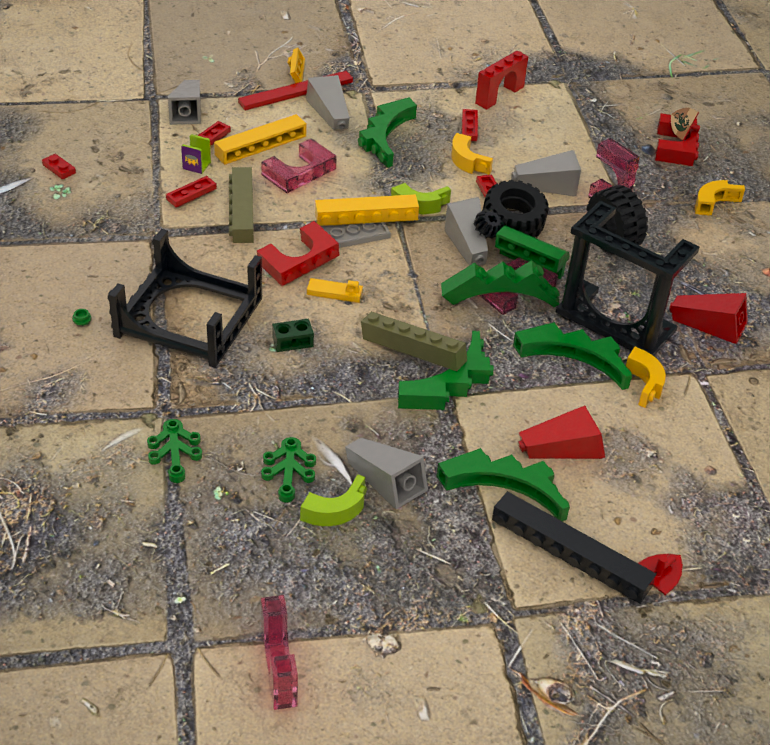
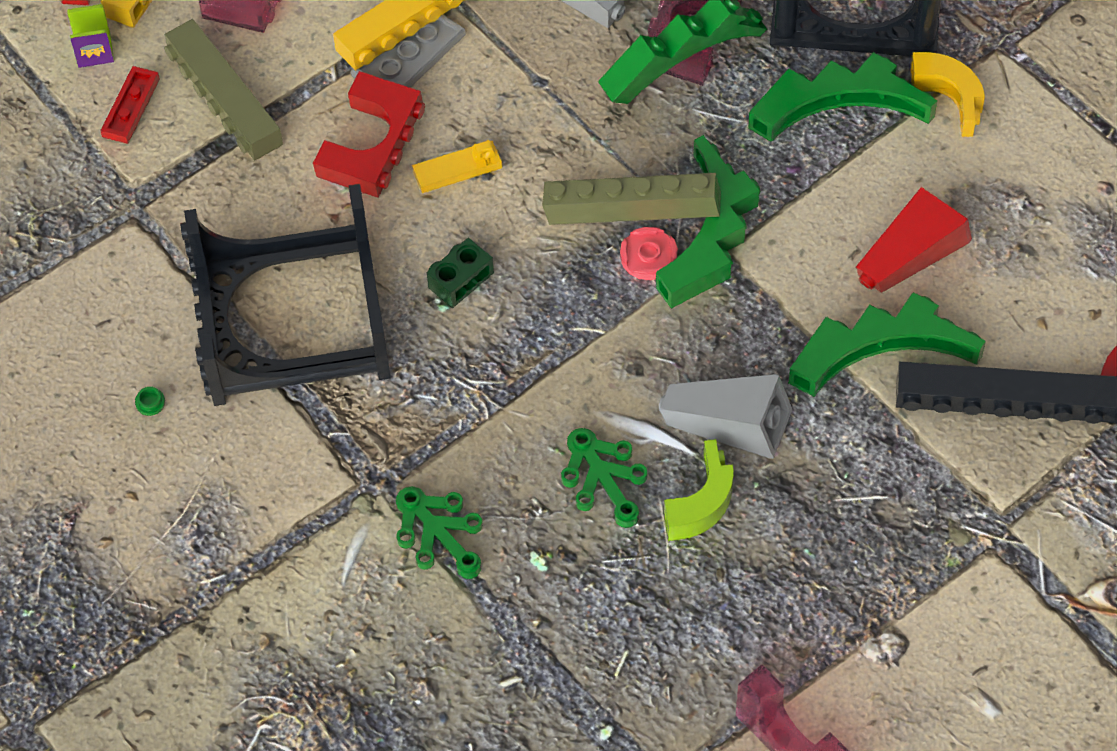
camera: 25 degrees left, 15 degrees up
none -> coral tile [620,227,678,280]

